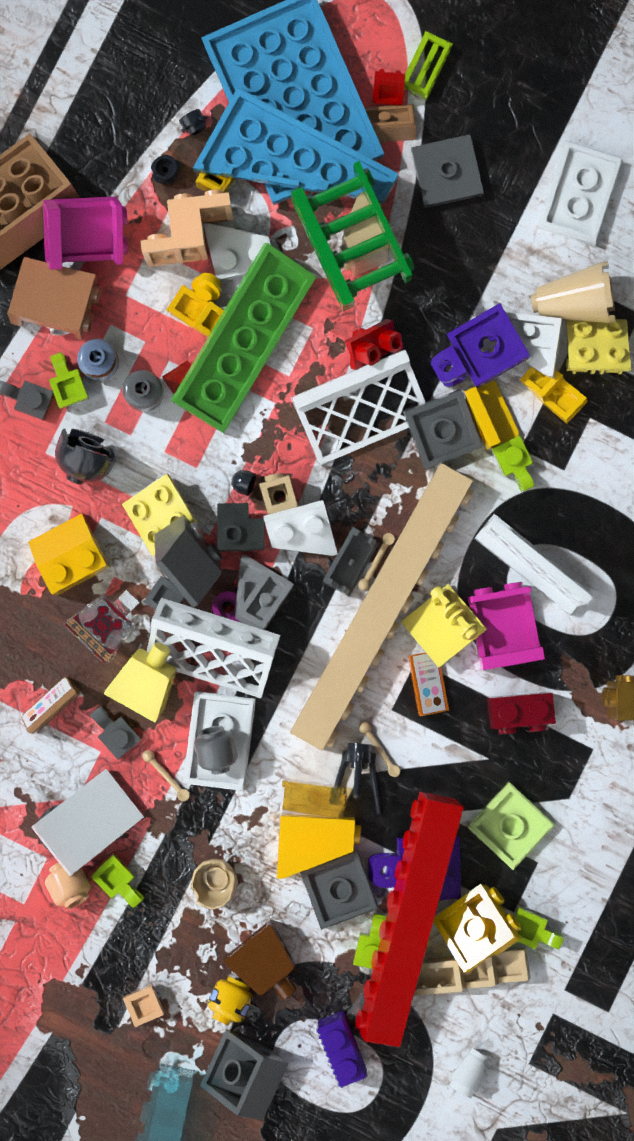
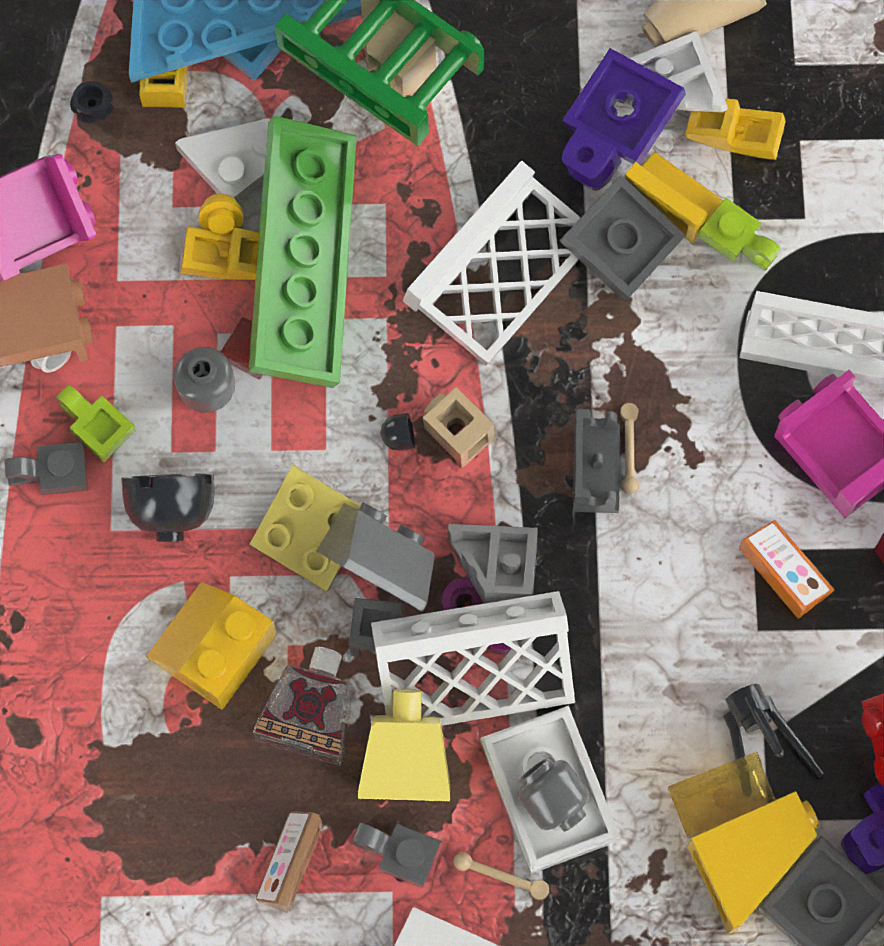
camera: 25 degrees left, 15 degrees down
sand blue head [77,339,119,381] -> none
light nougat bracket [141,190,233,267] -> none
black plate [179,109,207,136] -> none
pearl dark grey brick [217,503,264,552] -> none
white wing [263,500,337,556] -> none
tan brick [290,463,474,751] -> none
red hips [345,319,403,370] -> none
tan hinge [359,722,400,777] -> none
light yellow hinge [401,584,487,668] -> none
light yellow hinge [566,319,631,374] -> none

